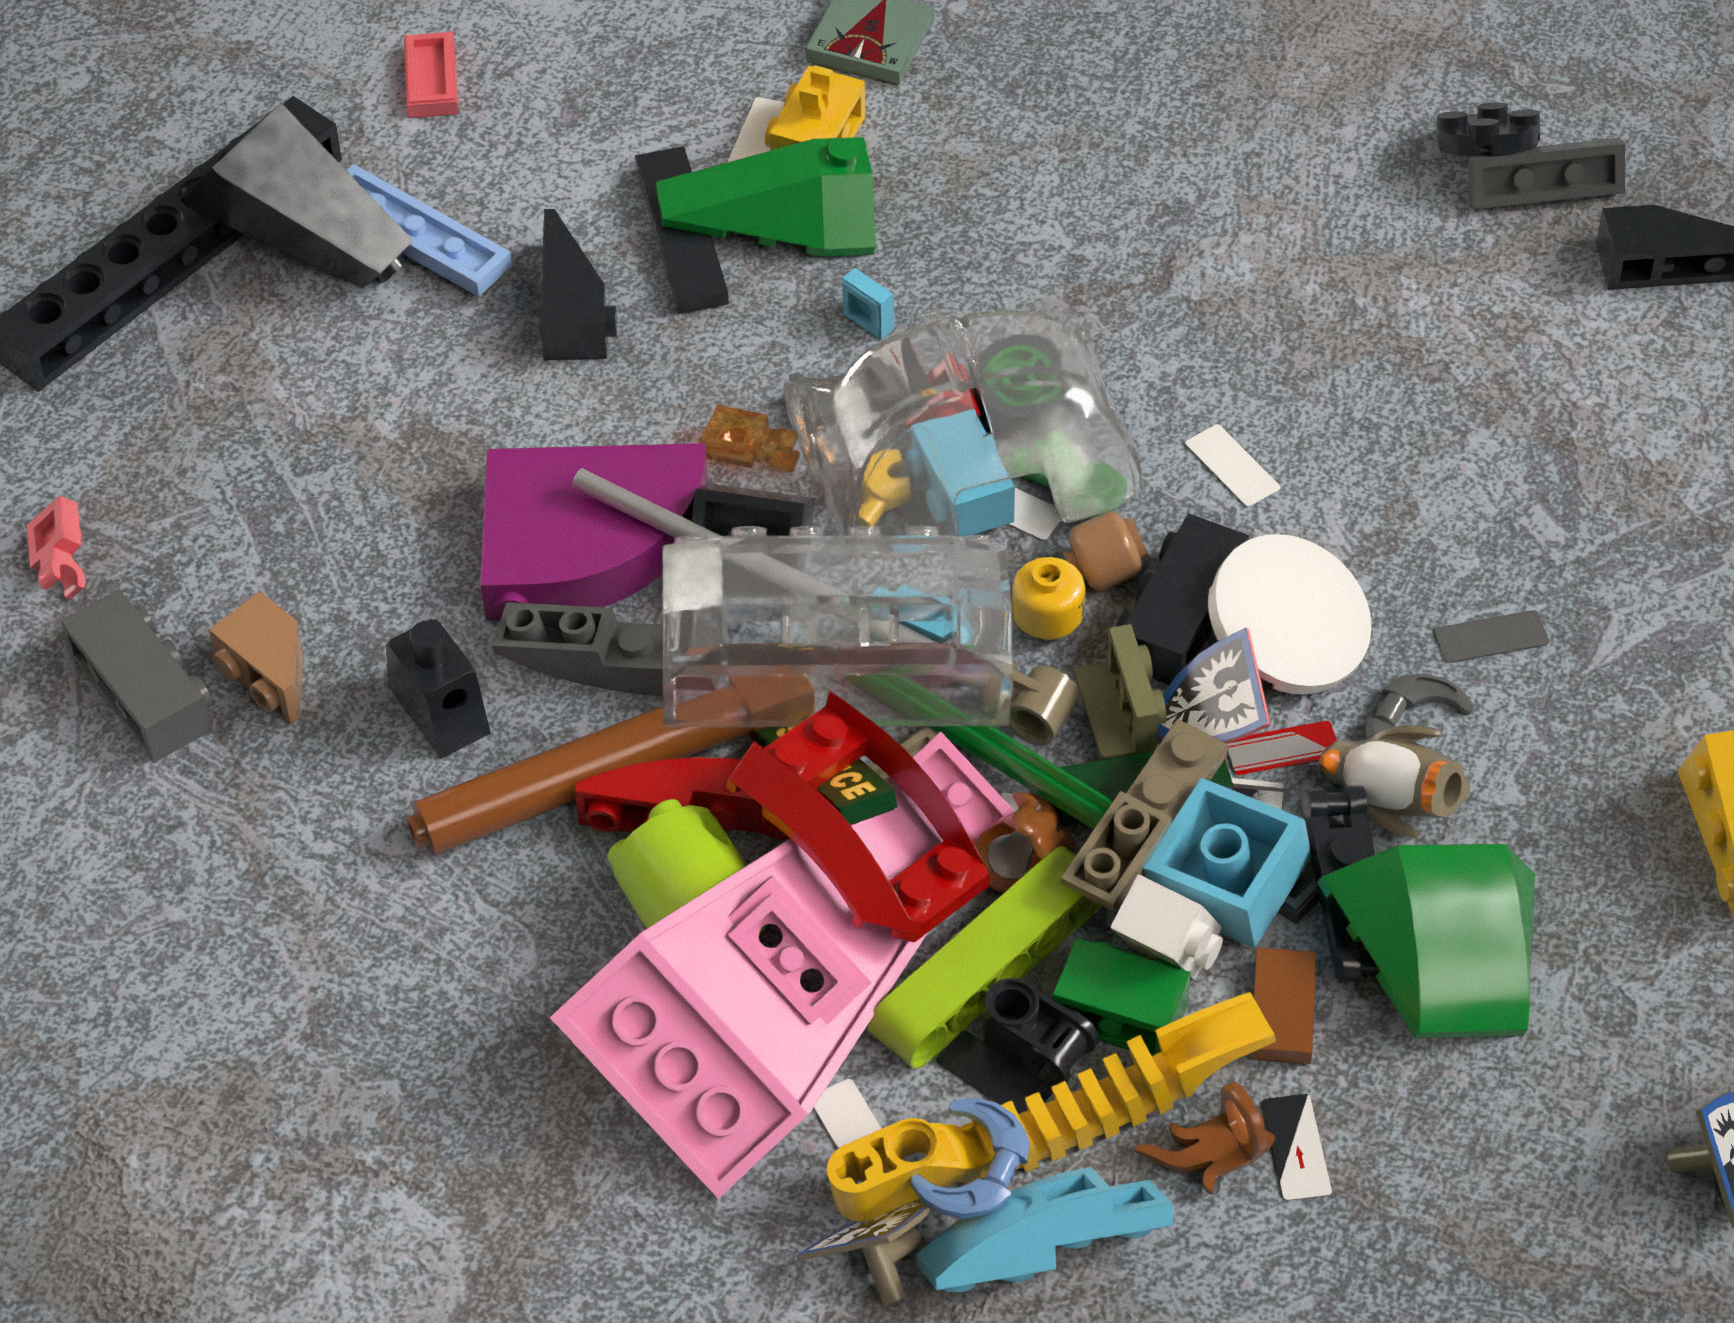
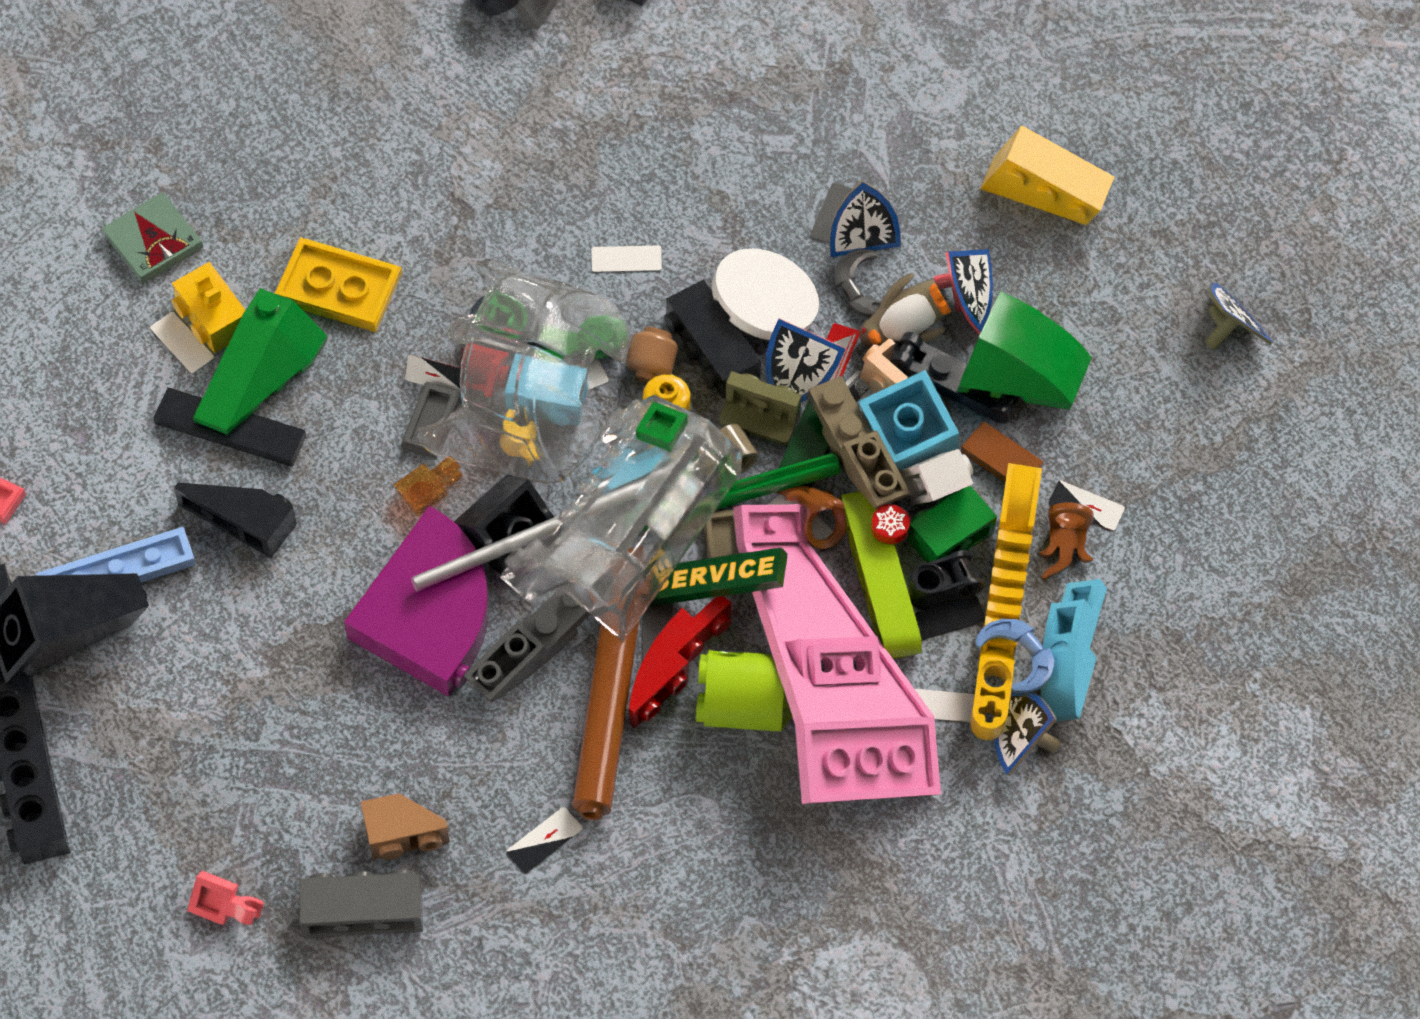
camera: 60 degrees left, 10 degrees up
black torso [386,619,491,759] -> none
red wedge [726,690,990,943] -> none
medium azure tile [842,268,894,340] -> none
none -> yellow tile [275,237,402,333]
none -> sticker [506,807,583,873]
none -> green plate [635,401,688,452]
none -> shield [829,180,901,257]
none -> light nougat bracket [860,338,908,394]
none -> red tile [871,504,910,544]
none -> shield [933,249,993,334]

